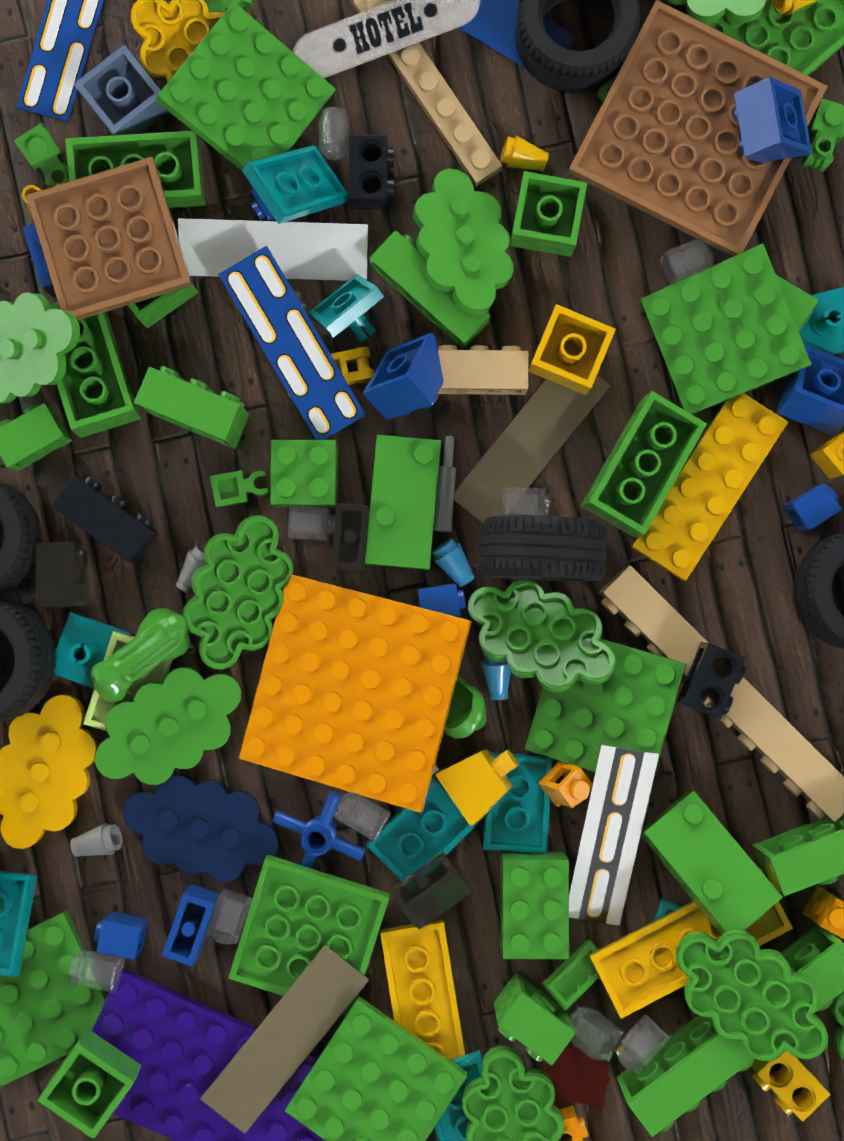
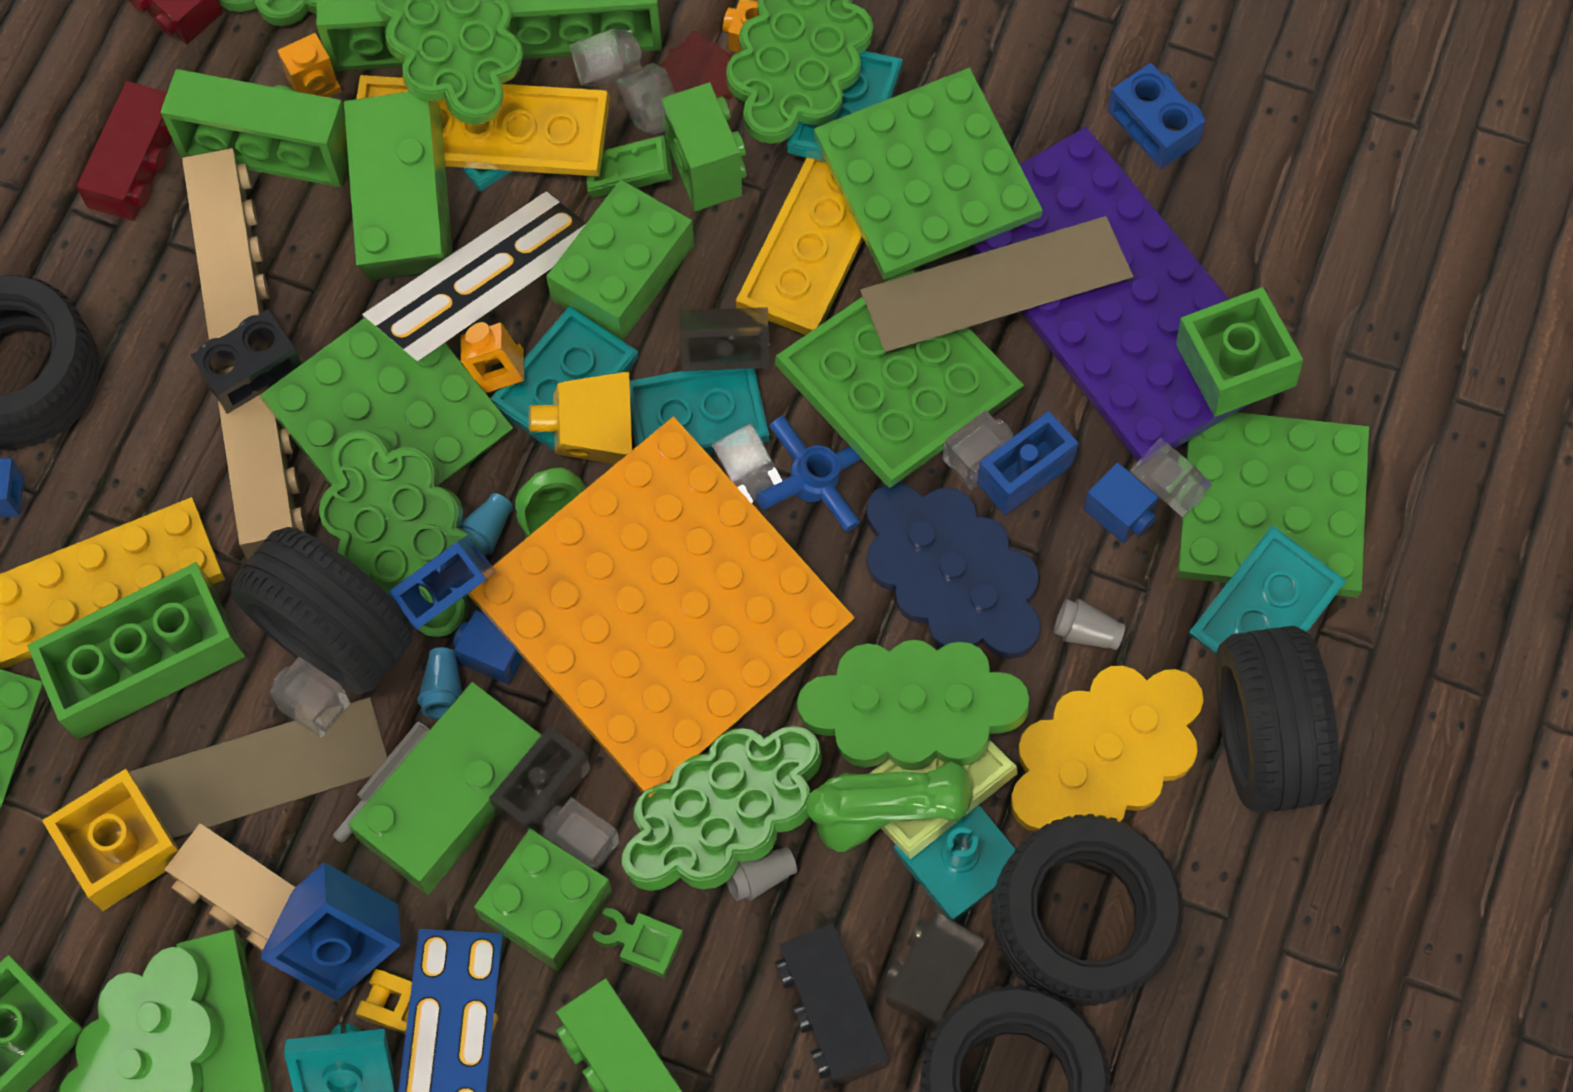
camera: 145 degrees left, 20 degrees down
none -> blue torso [389,535,495,630]

